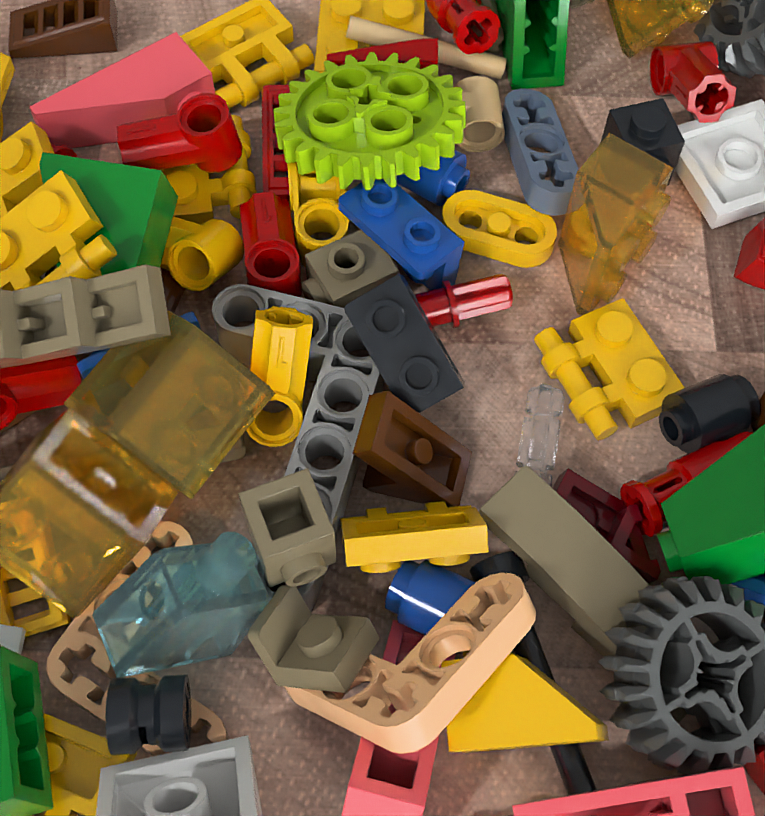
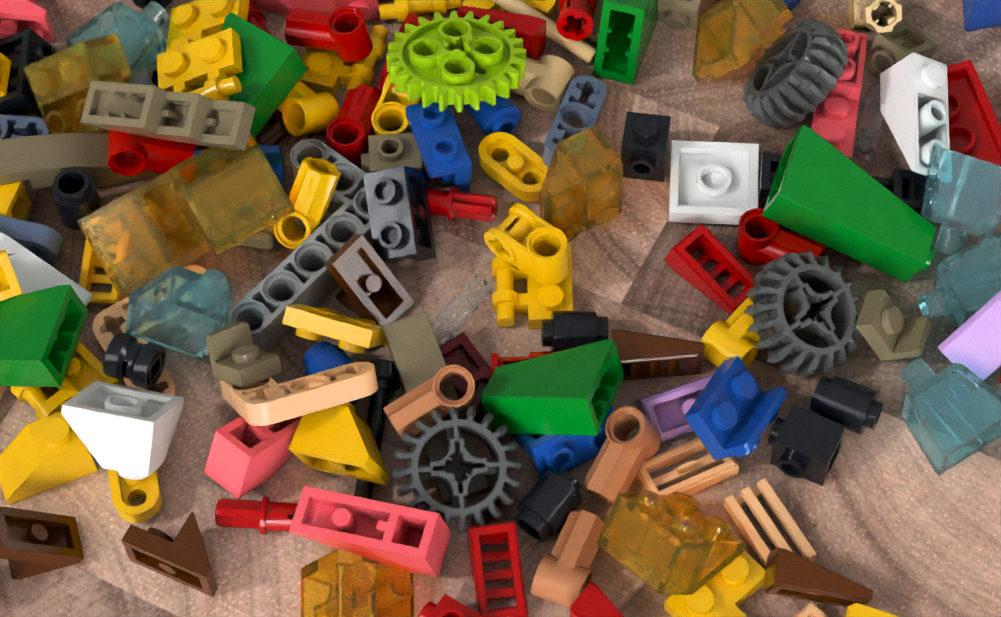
camera: 30 degrees right, 5 degrees down
dark tan brick [238,468,337,587] -> none
red piece [650,41,736,123] -> none
none -> nougat piece [383,365,476,444]
none -> yellow piece [484,203,569,285]

